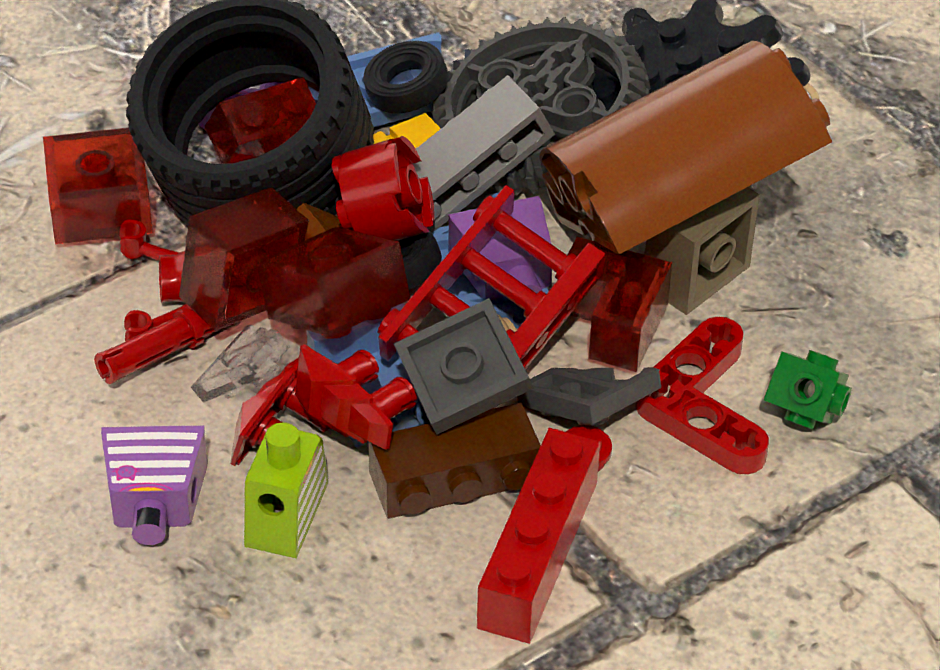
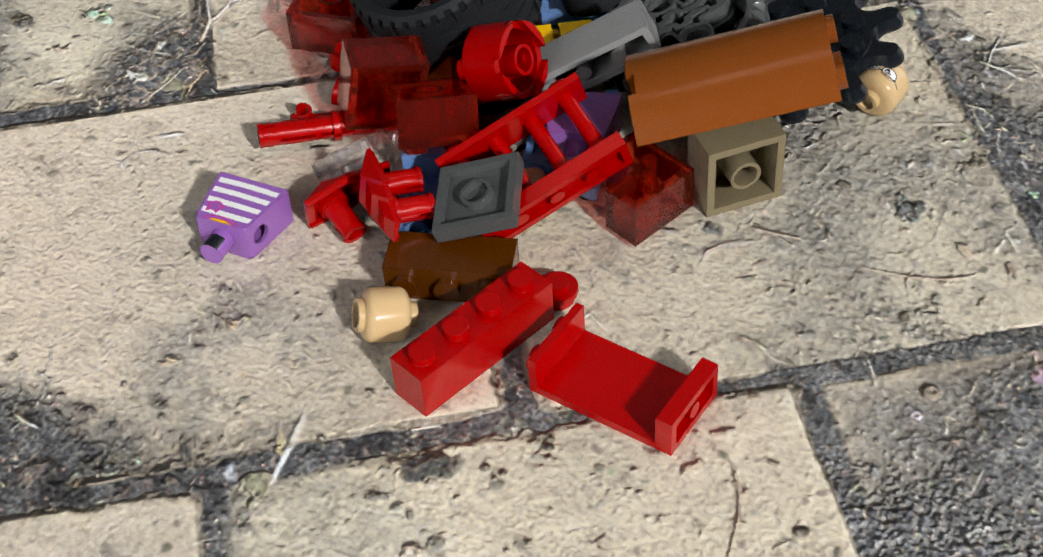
camera: 30 degrees right, 0 degrees up
lime torso [244,423,328,559] -> none
dark grey wing [517,367,661,426] -> none
red beam [636,317,769,475] -> none
green brick [763,350,852,429] -> none
none -> tan head [352,286,419,343]
none -> red panel [526,302,718,456]

